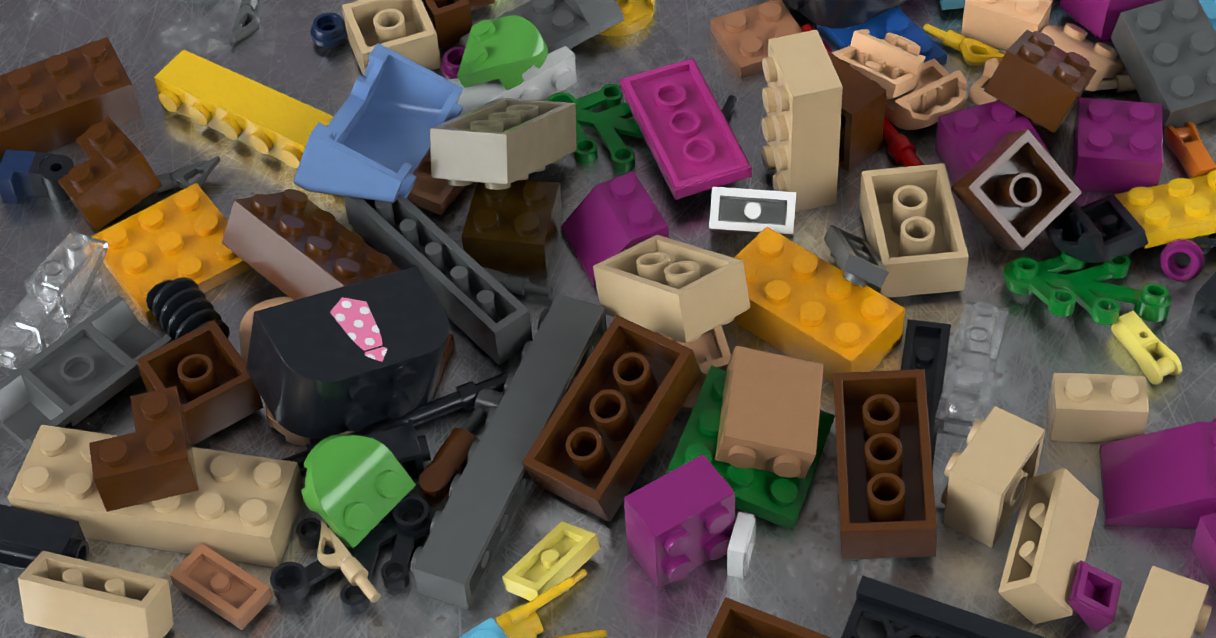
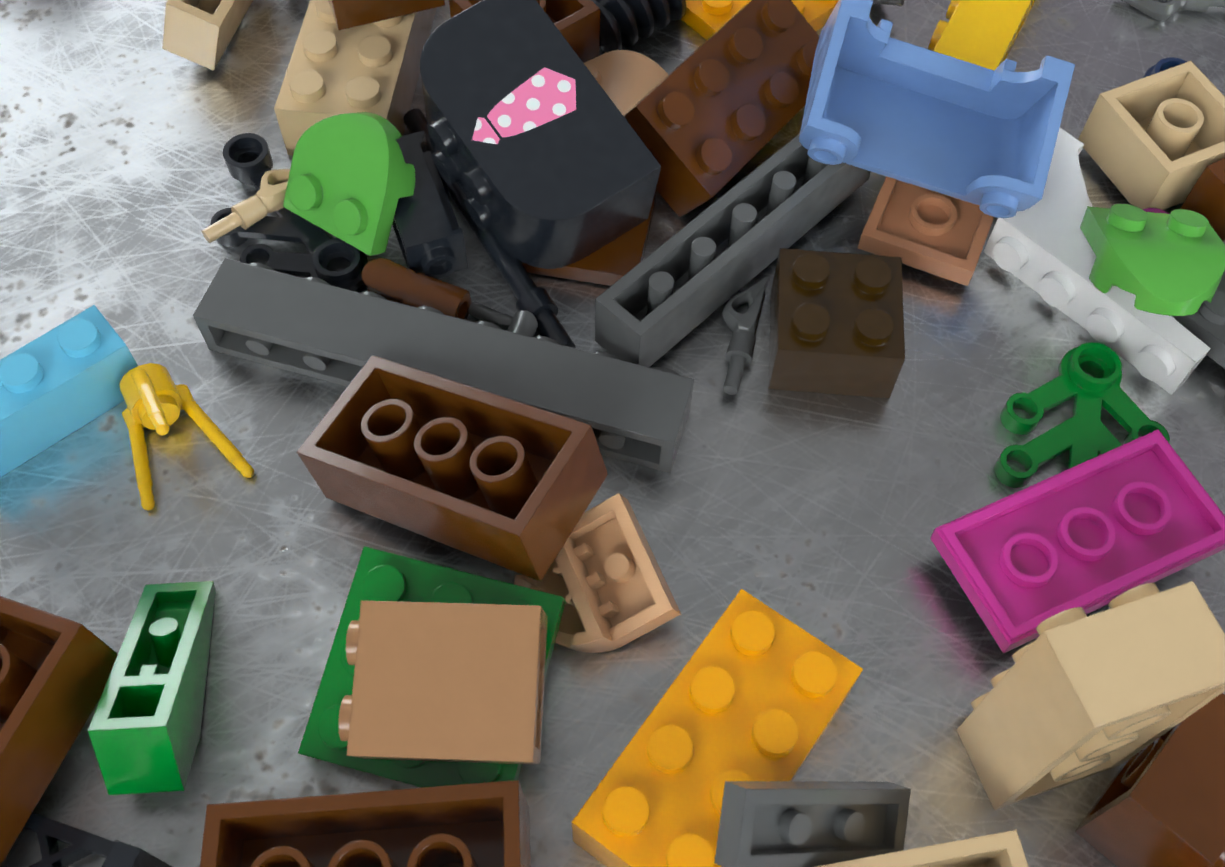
camera: 80 degrees right, 10 degrees up
nougat plate [170,543,273,630] -> none
dark tan brick [430,98,576,190] -> none
light yellow plate [502,521,600,601] -> none
magenta slope [561,171,669,287] -> none
tan brick [593,235,750,343] -> none
magenta brick [624,454,735,589] -> none
white brick [709,187,796,238] -> none
white tile [727,512,756,579] -> none
none -> green slope [88,581,216,795]

